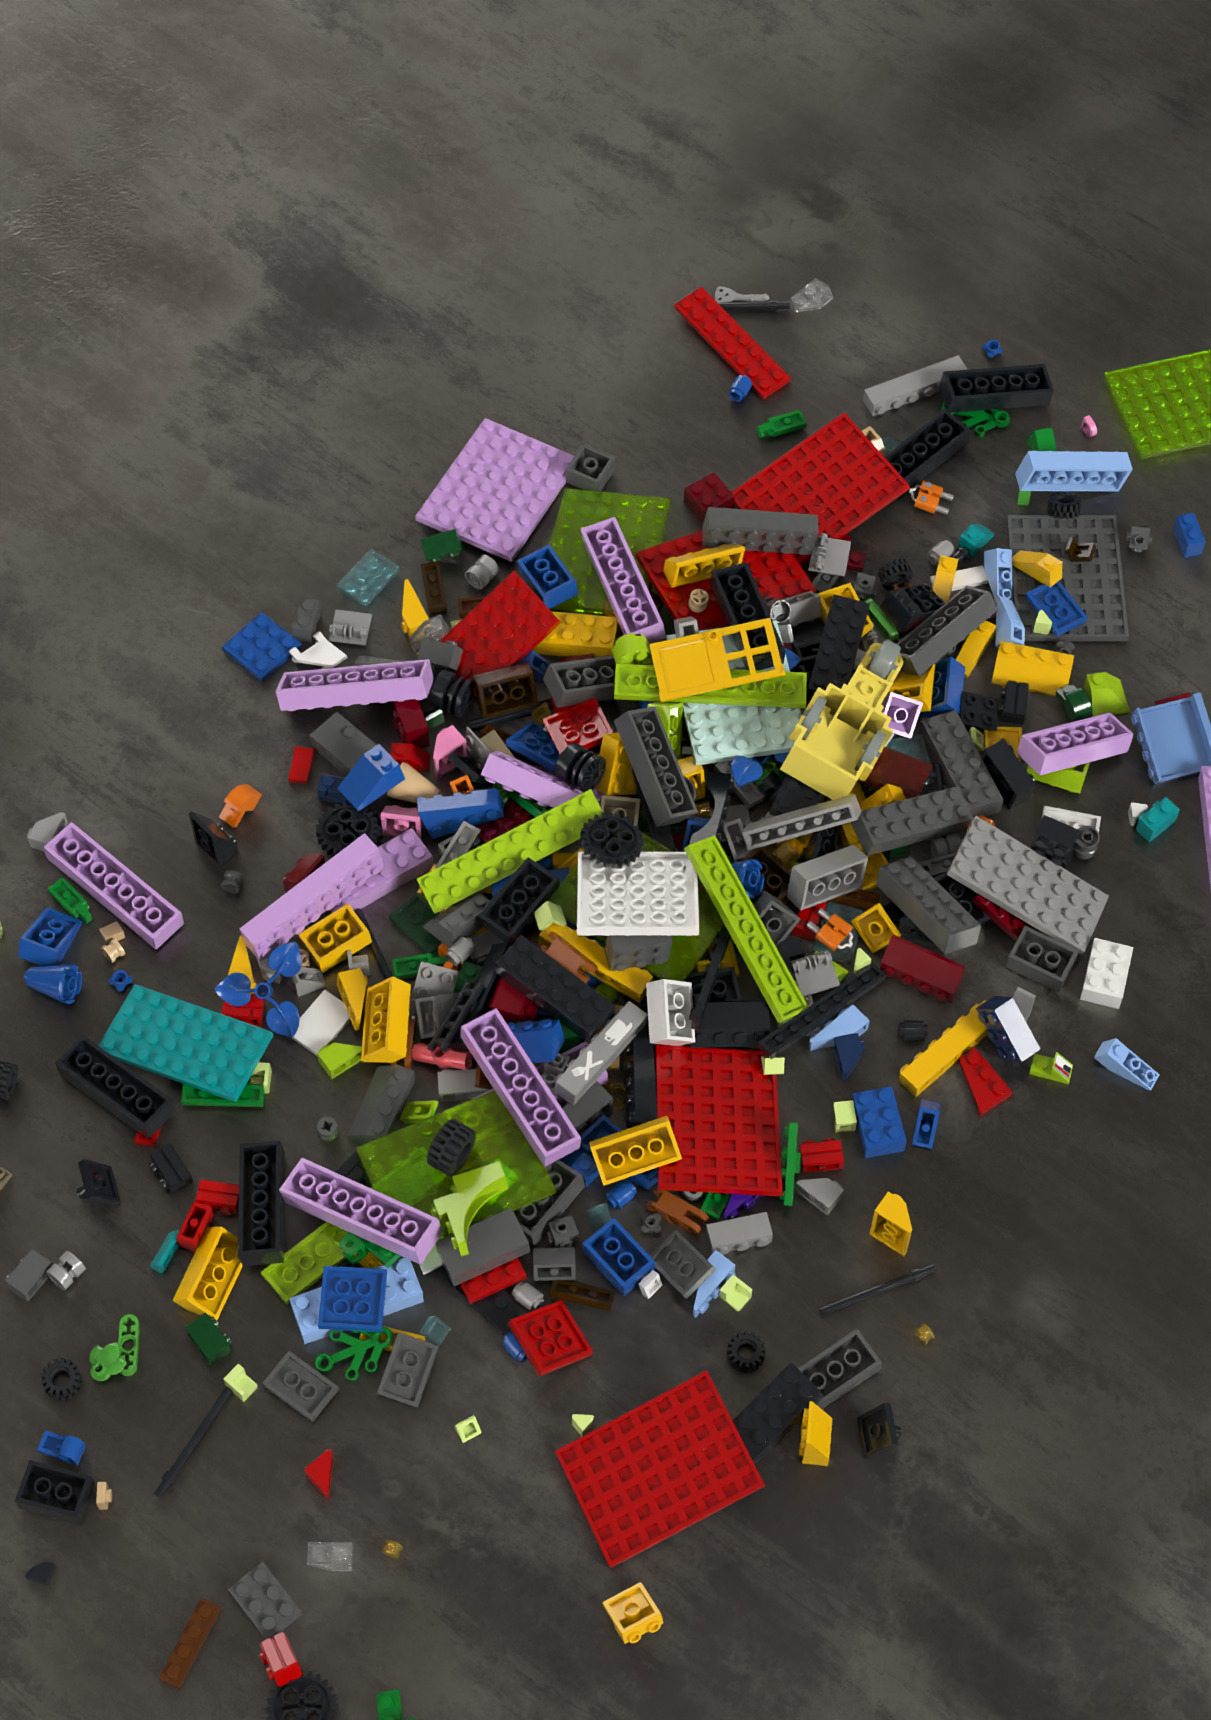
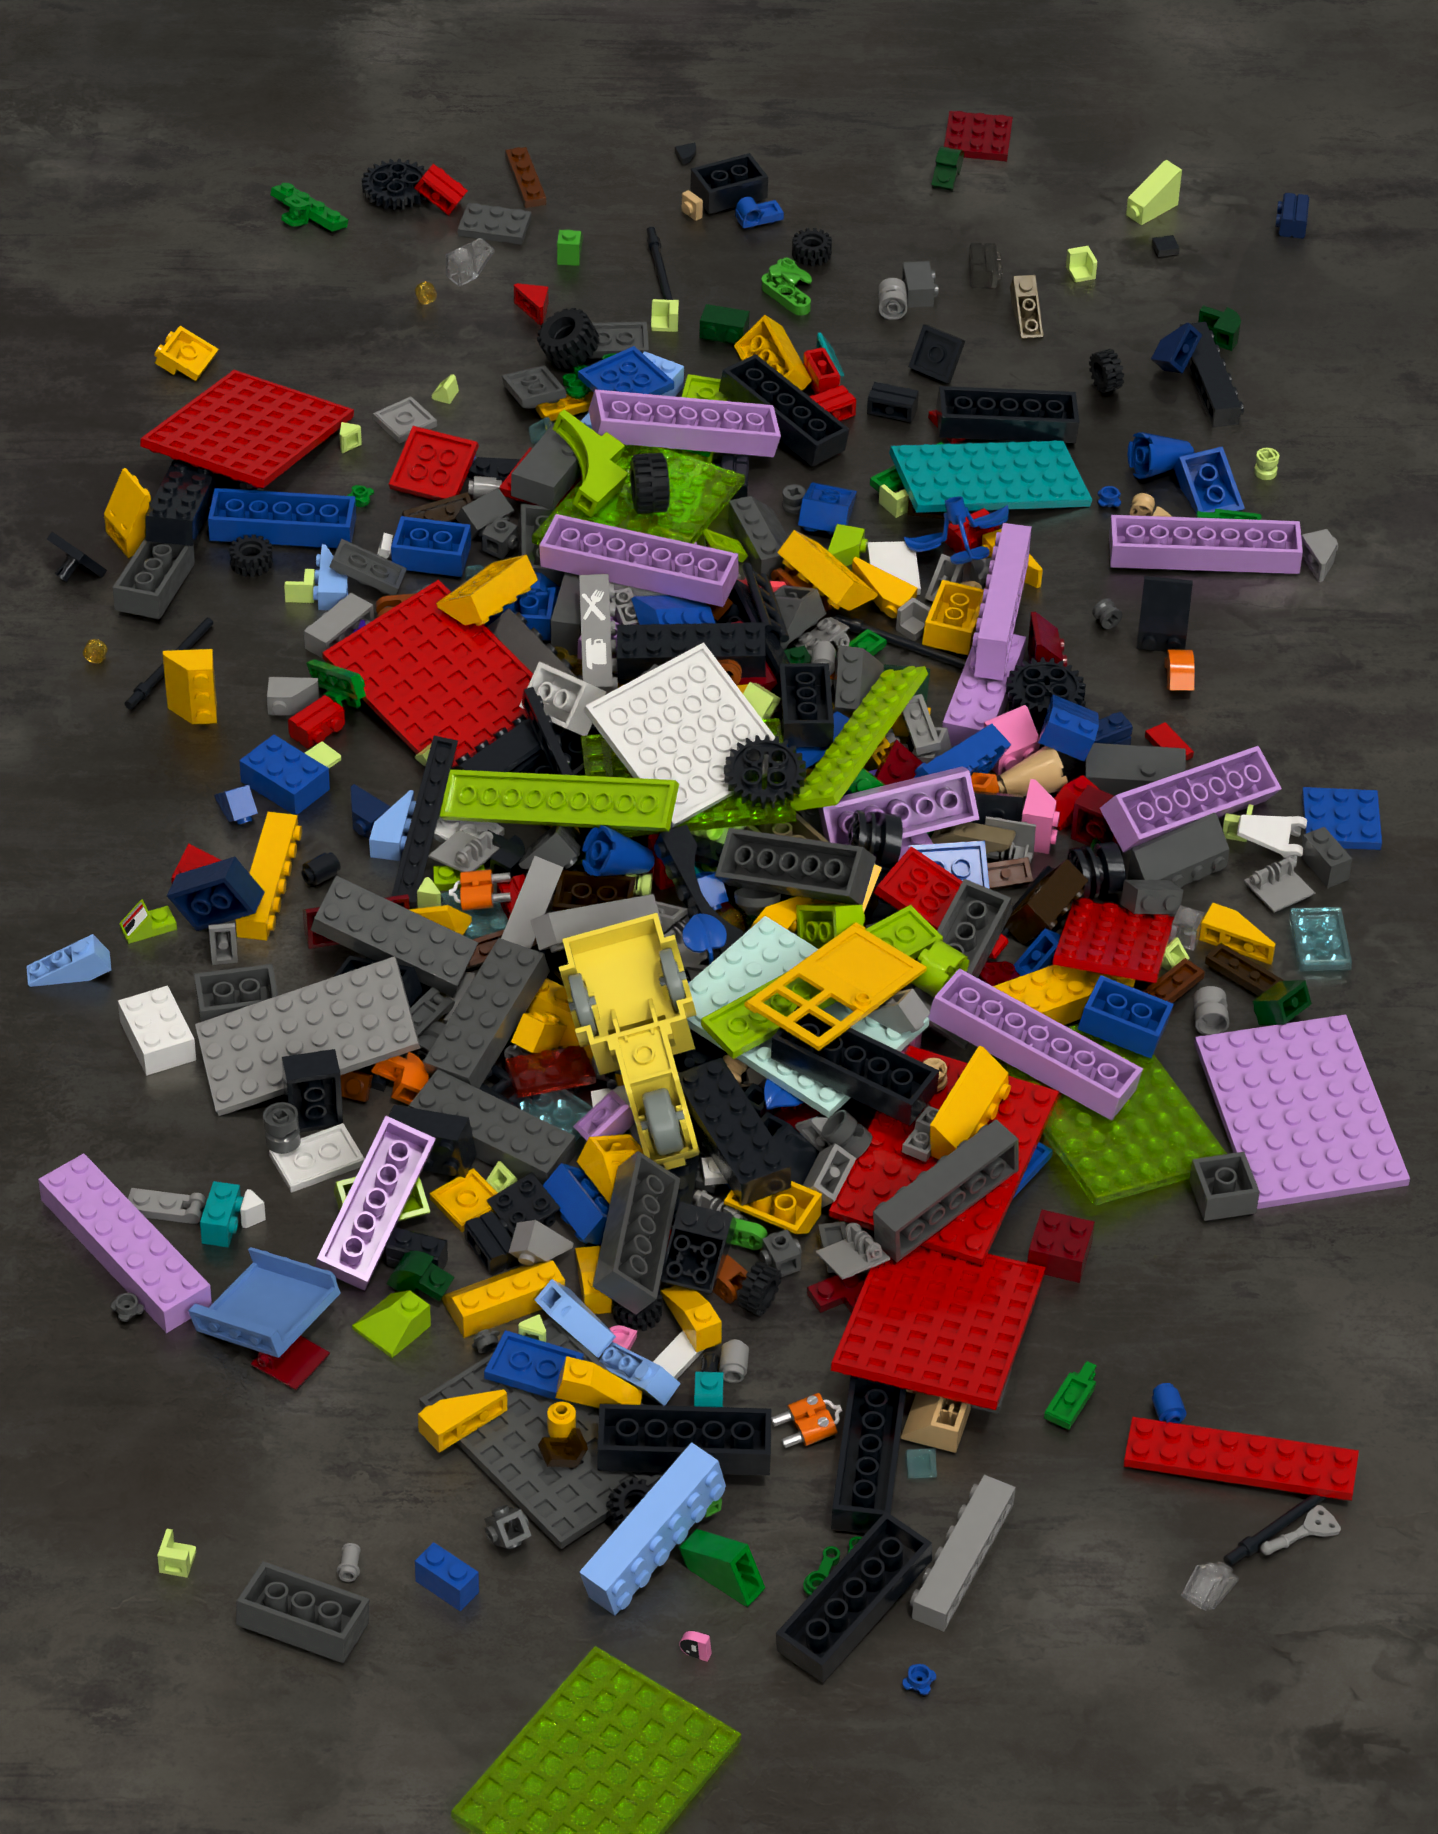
camera: 140 degrees right, 15 degrees down
none -> light grey plate [128,1188,206,1224]
none -> blue brick [208,488,356,548]
none -> green plate [347,485,374,507]
none -> light grey tile [373,396,437,444]
none -> black brick [386,1227,448,1270]
none -> yellow slope [418,1389,507,1453]
none -> light grey slope [509,1220,574,1266]
none -> black tyre [537,308,600,369]
none -> yellow brick [547,1402,576,1438]
none -> bright green slope [557,230,583,266]
none -> black brick [597,1404,771,1476]
none -> blue slope [798,482,857,536]

